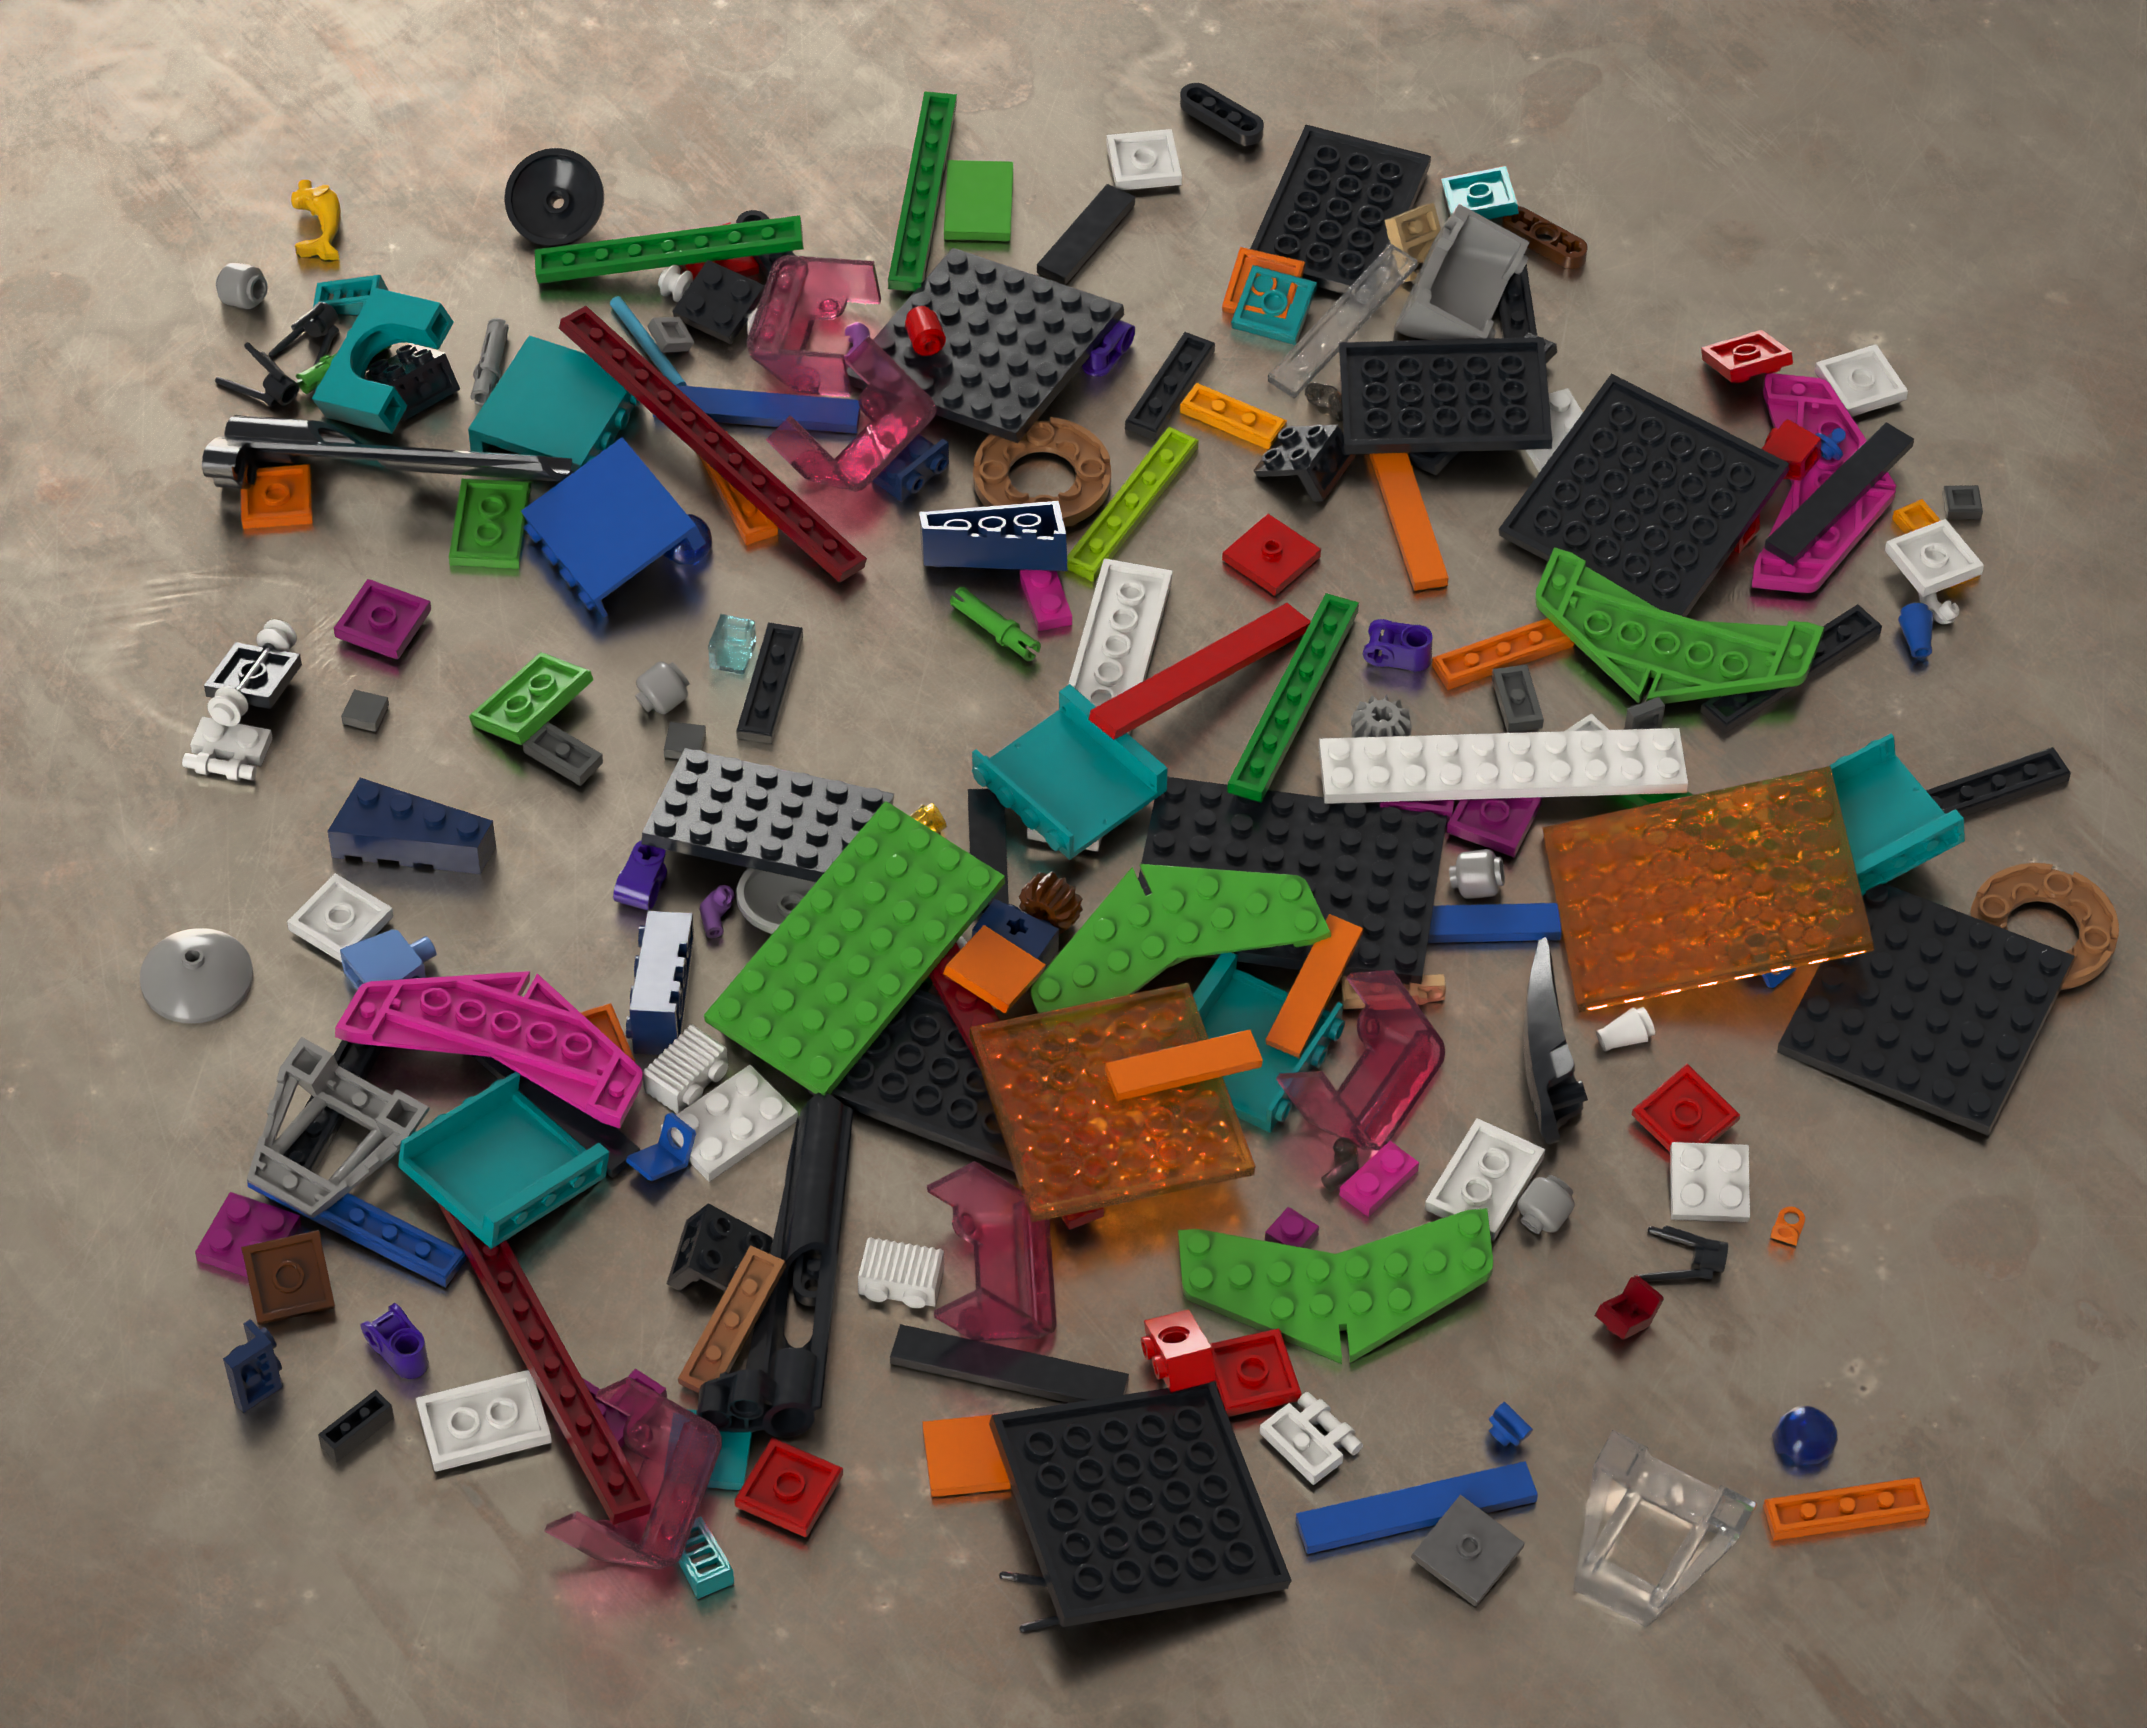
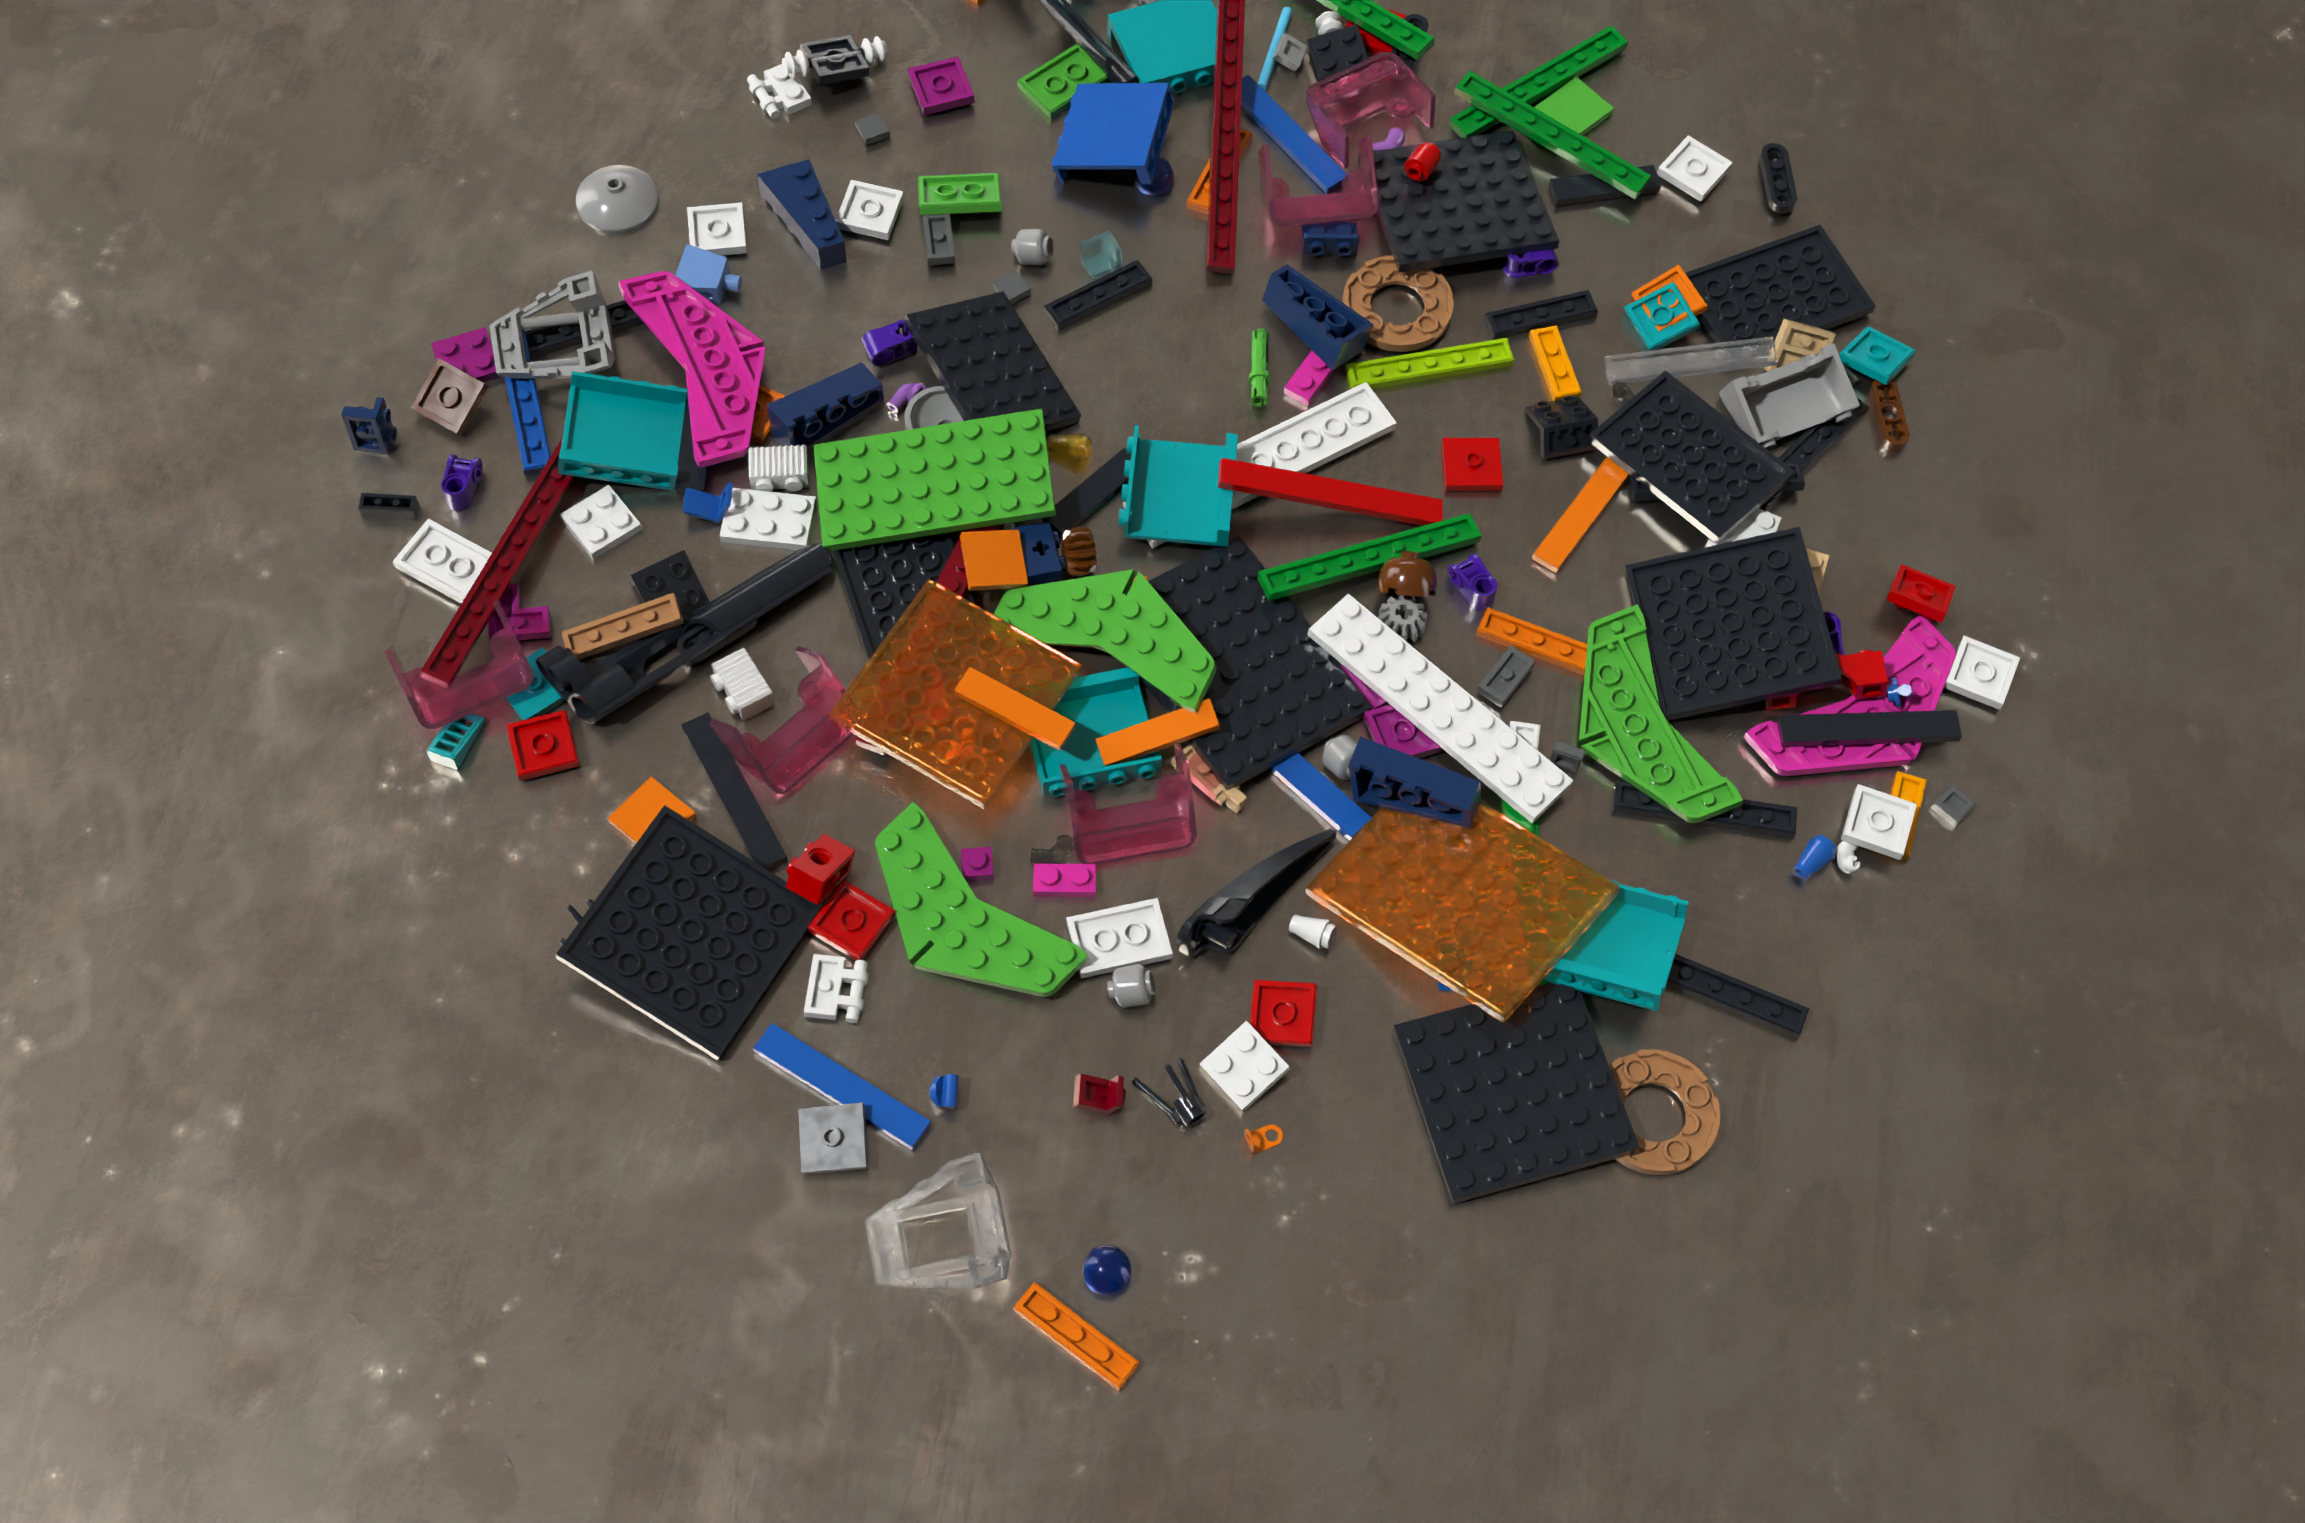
camera: 45 degrees right, 10 degrees up
none -> white plate [560,485,642,560]
none -> white plate [835,180,904,240]
none -> dark blue wedge [1348,736,1482,828]
none -> reddish brown cylinder [1377,551,1437,597]
none -> green plate [1454,71,1651,199]

